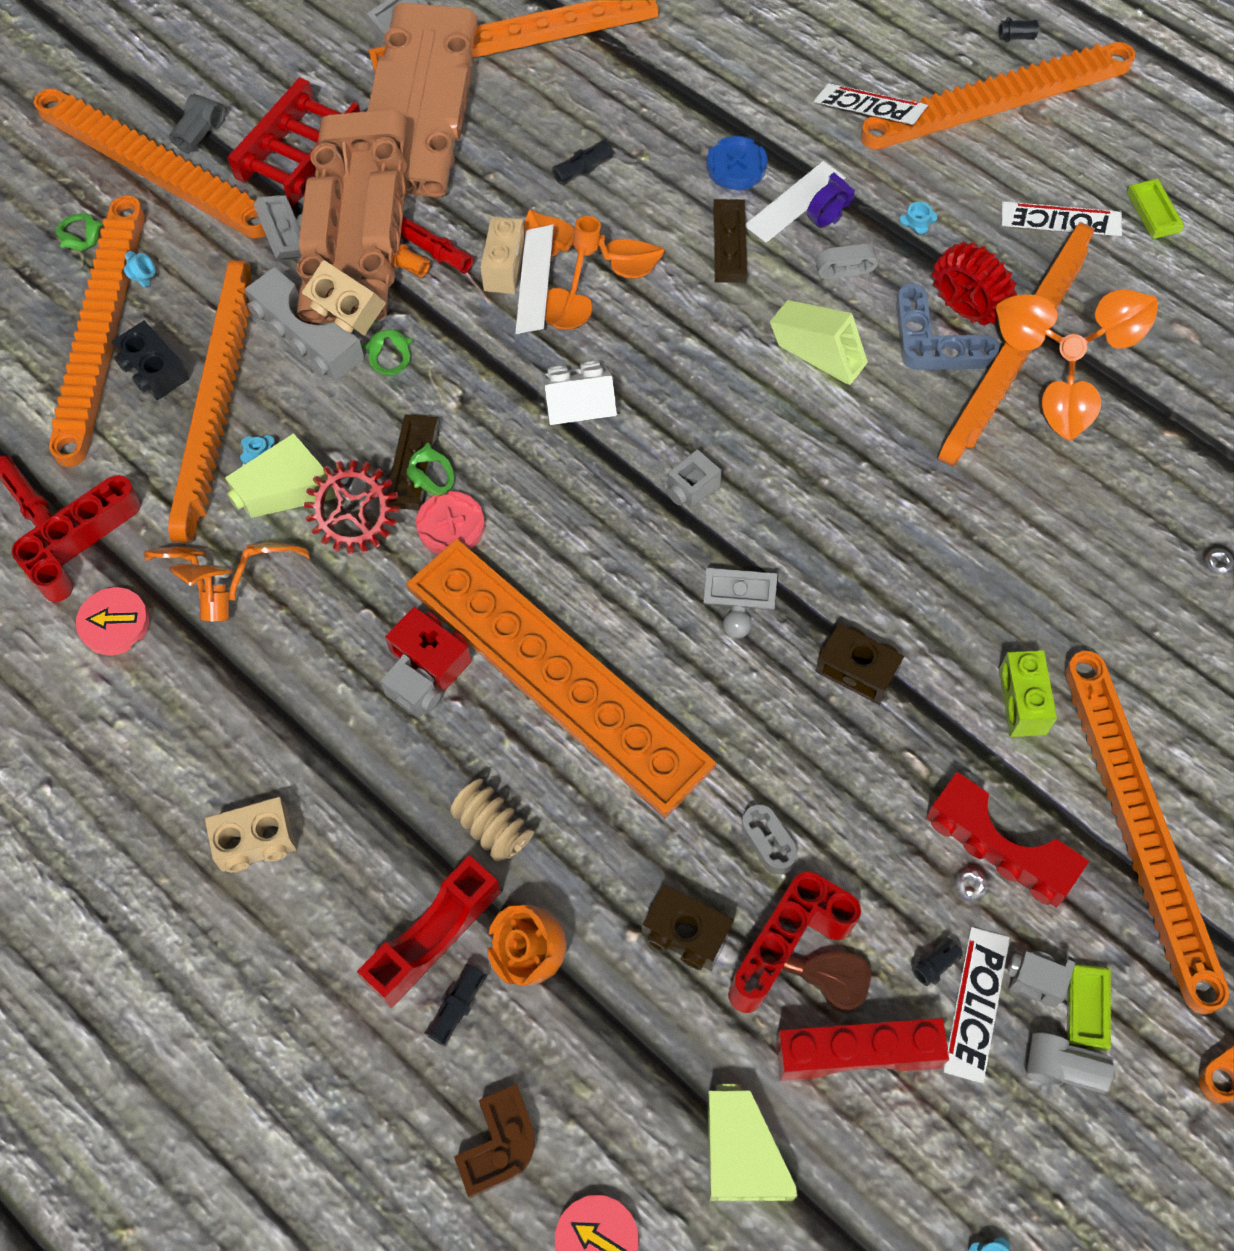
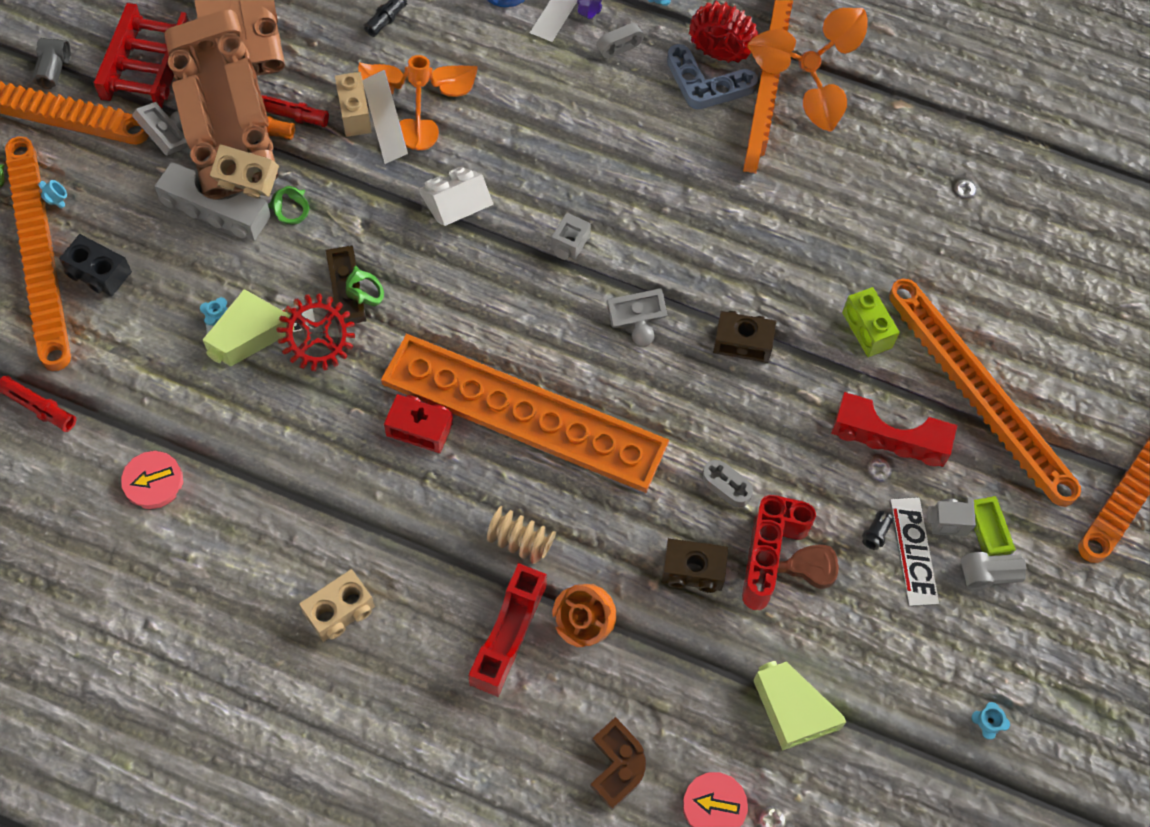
camera: 25 degrees left, 0 degrees up
red beam [11,475,141,602] -> none
orange plant [144,542,310,621] -> none
orange gear [168,260,251,543] -> none
light grey brick [380,654,441,719] -> none
coral tile [416,491,485,554] -> none
black pin [424,963,487,1047] -> none
dark brown plate [713,199,747,282] -> none
yellowish green slope [770,300,868,385] -> none
red arch [776,1018,950,1081] -> none

